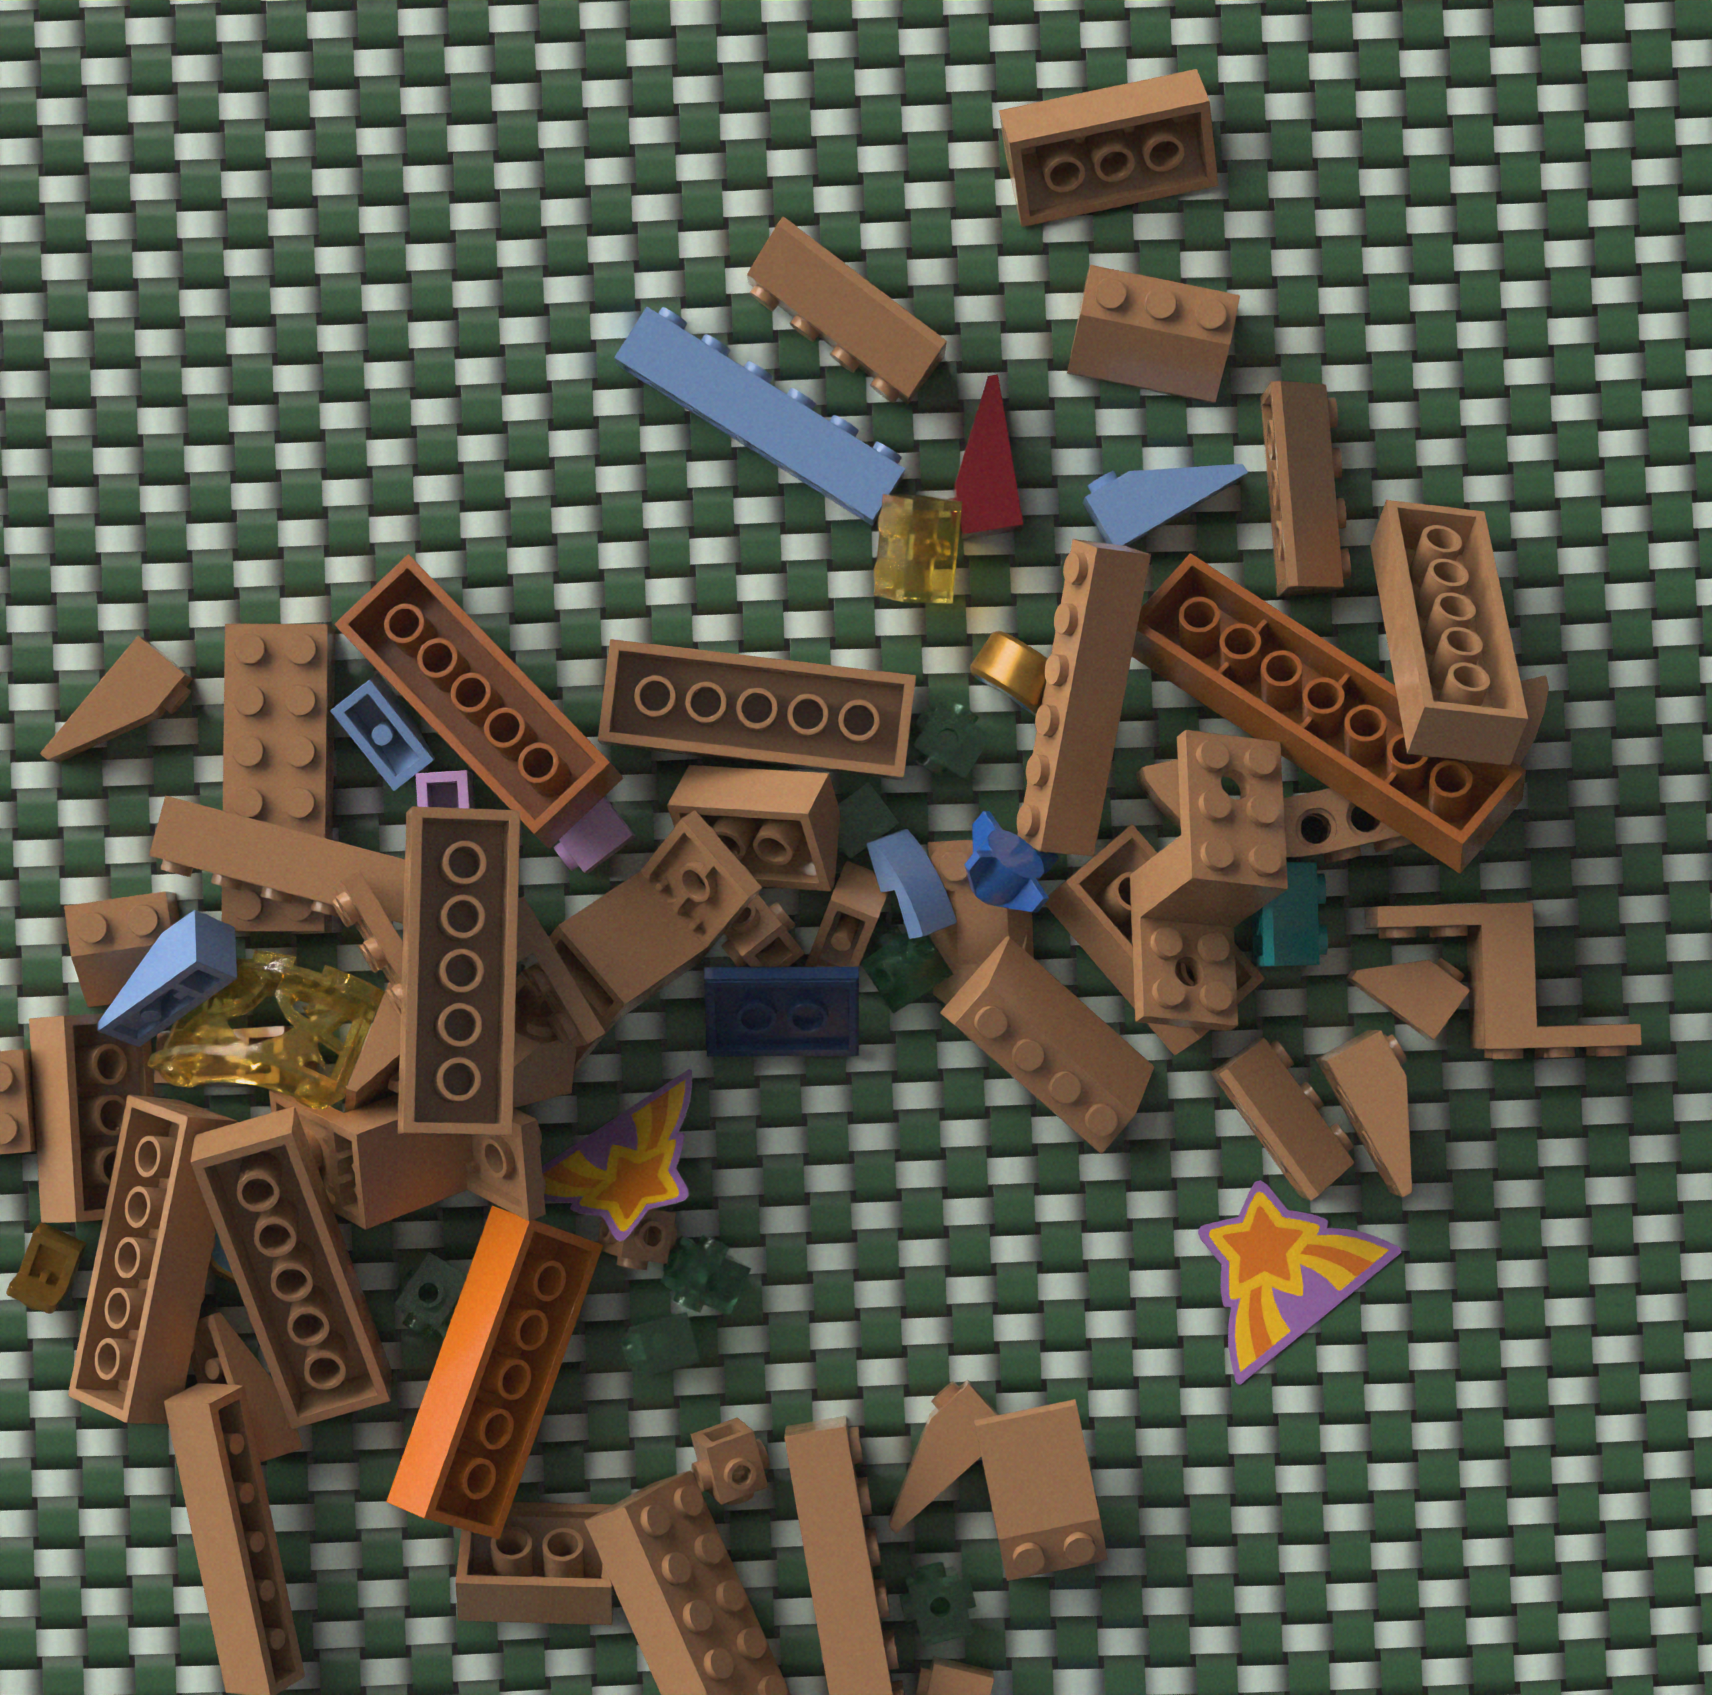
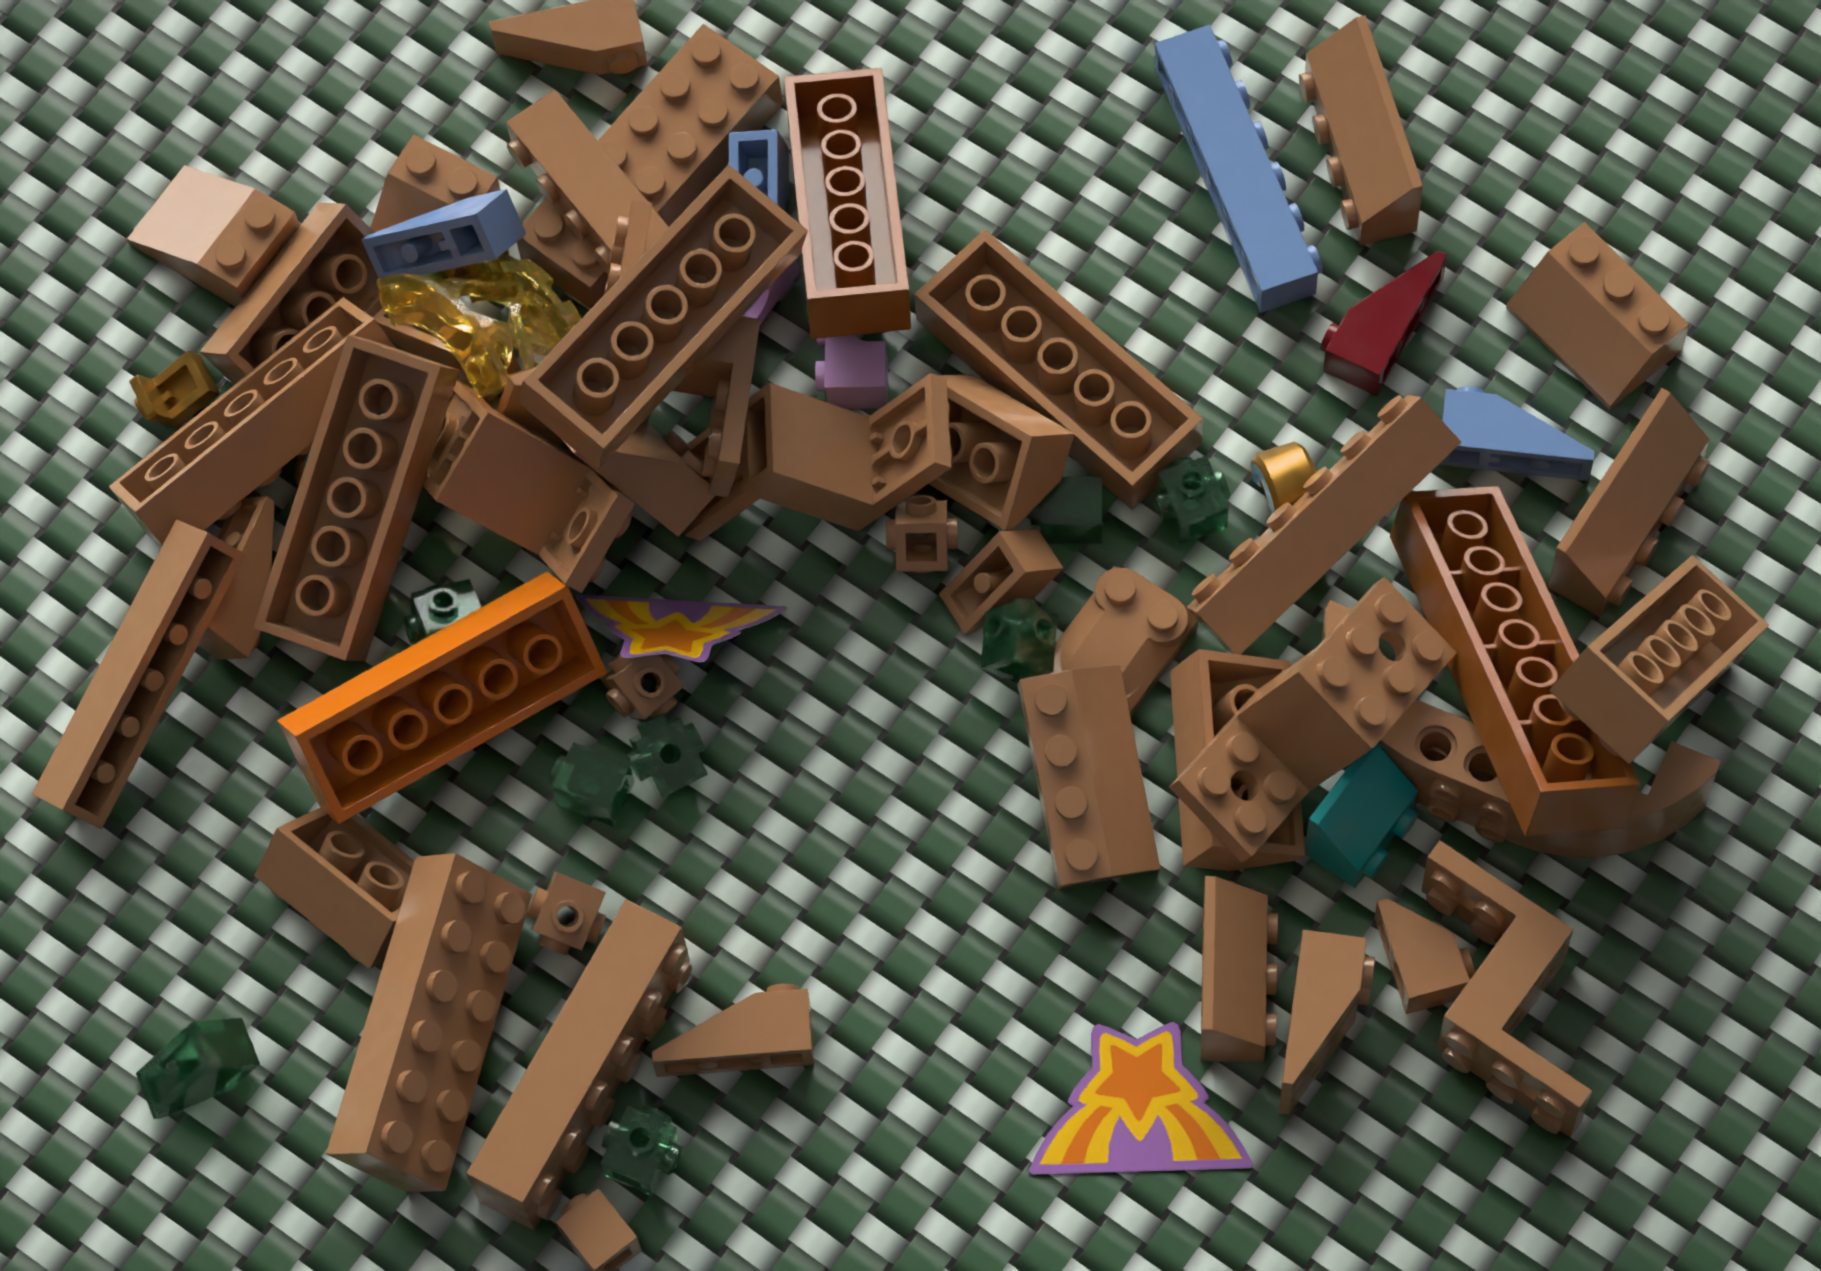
camera: 45 degrees right, 20 degrees down
dark blue tile [704,967,859,1057] -> none
medium blue slope [866,829,957,939] -> none
clear yellow brick [873,494,962,603] -> none
blue piece [964,811,1059,912] -> none
medium nougat slope [974,1399,1108,1581] -> none
medium nougat slope [999,69,1218,227] -> none

